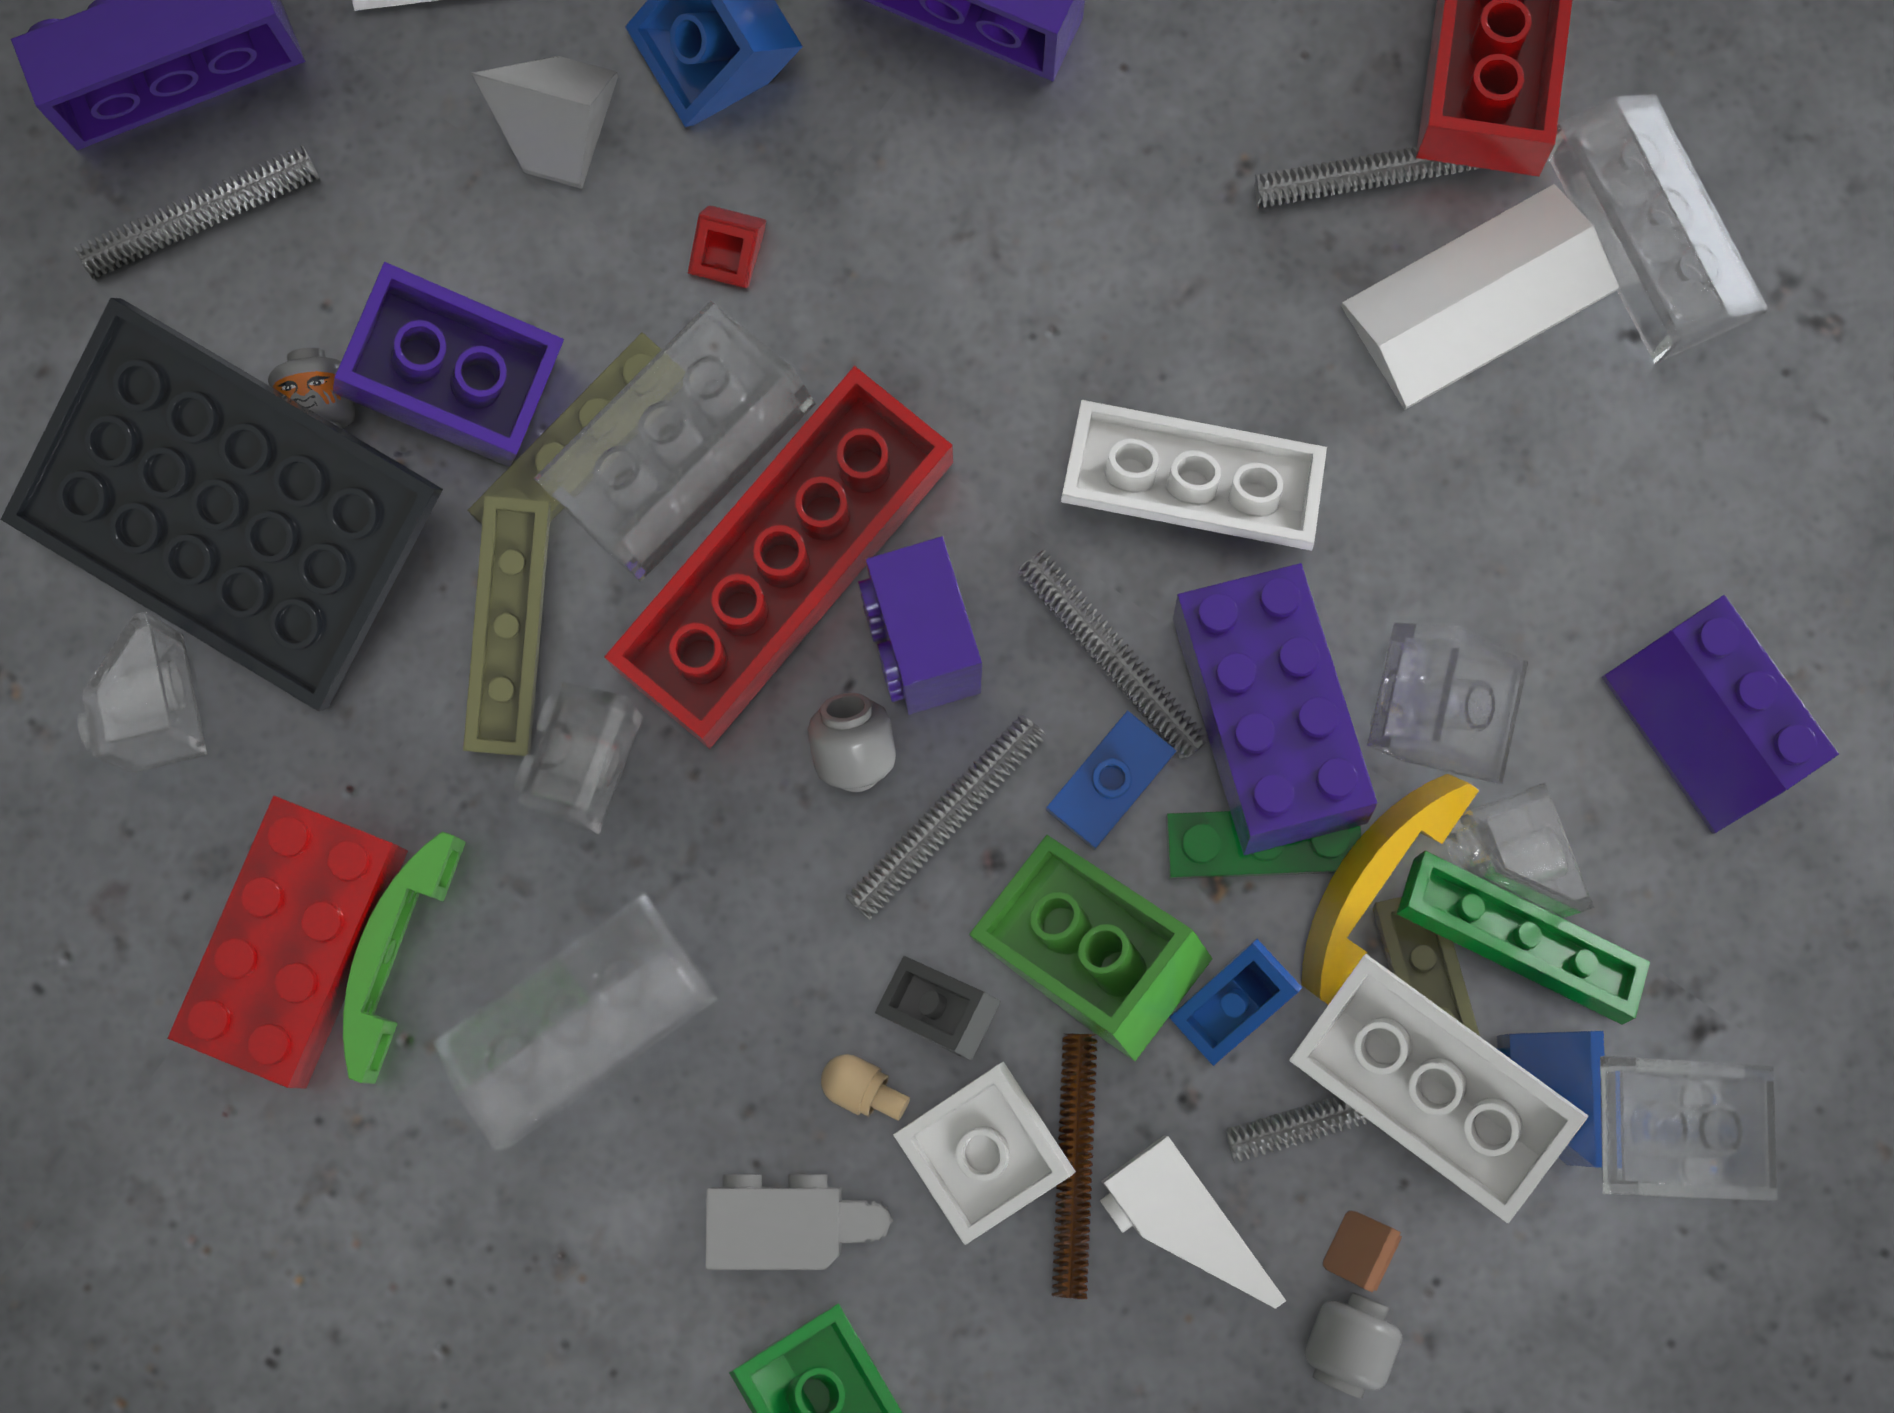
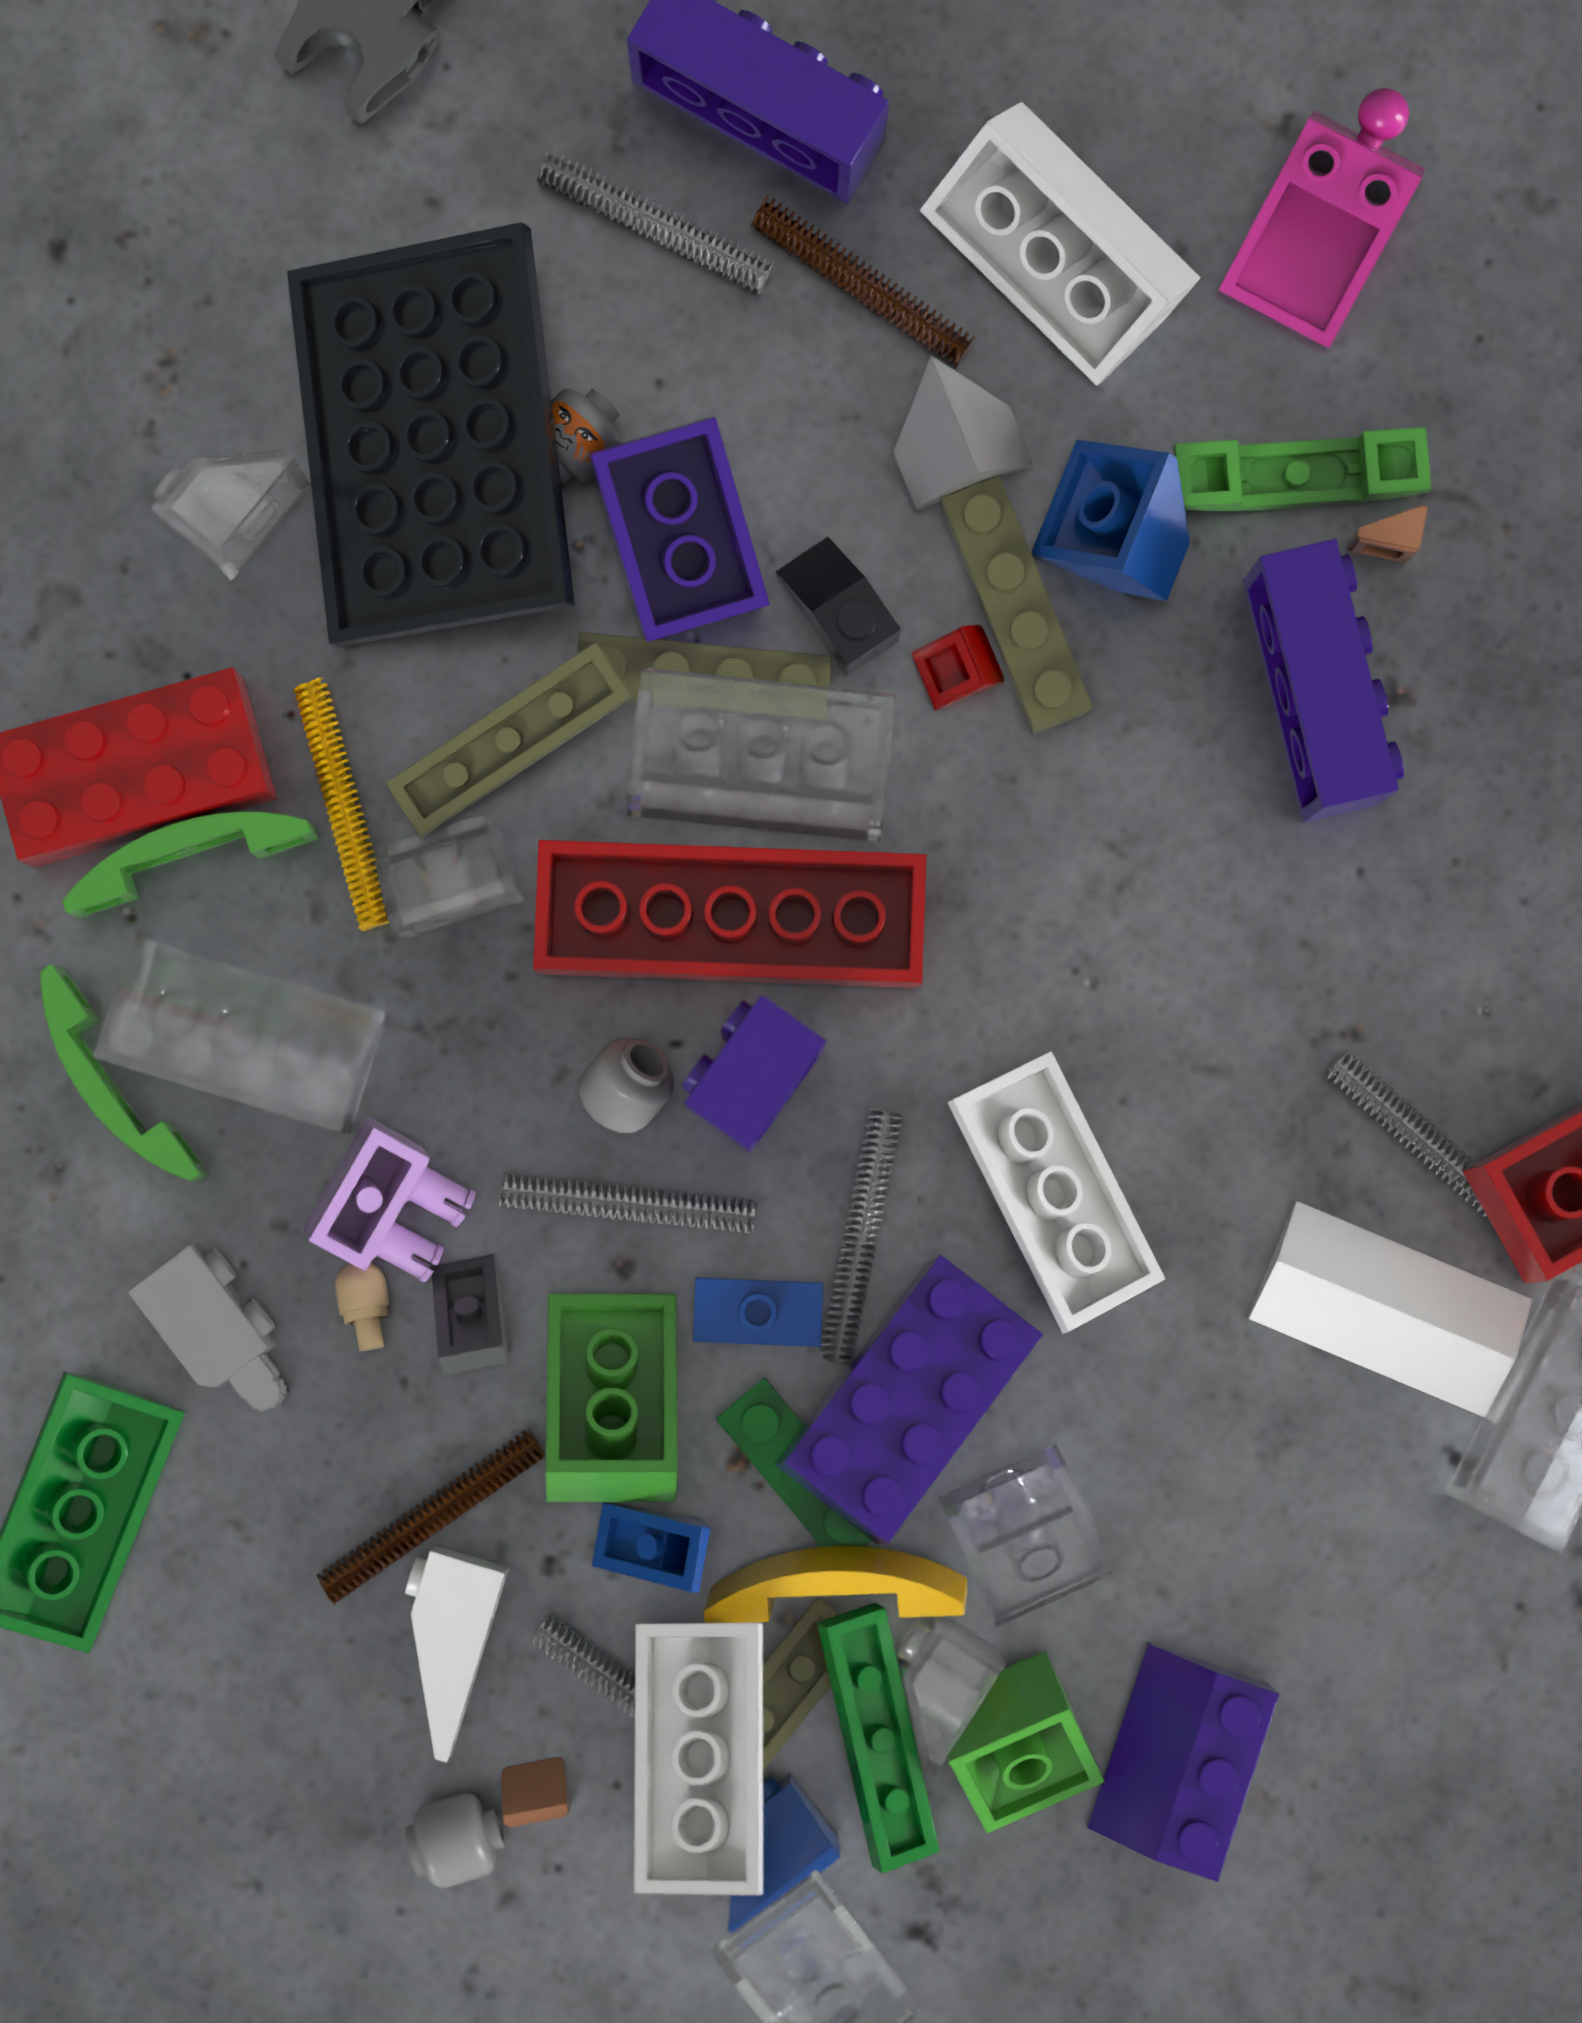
camera: 45 degrees right, 5 degrees up
white tile [893,1061,1076,1245] -> none
none -> bright green slope [40,964,210,1181]
none -> yellow axle [293,678,393,931]
none -> lavender brick [303,1116,476,1283]
none -> reddish brown axle [751,195,975,368]
none -> black slope [776,537,901,677]
none -> olive plate [940,475,1093,735]
none -> bright green slope [945,1651,1105,1833]

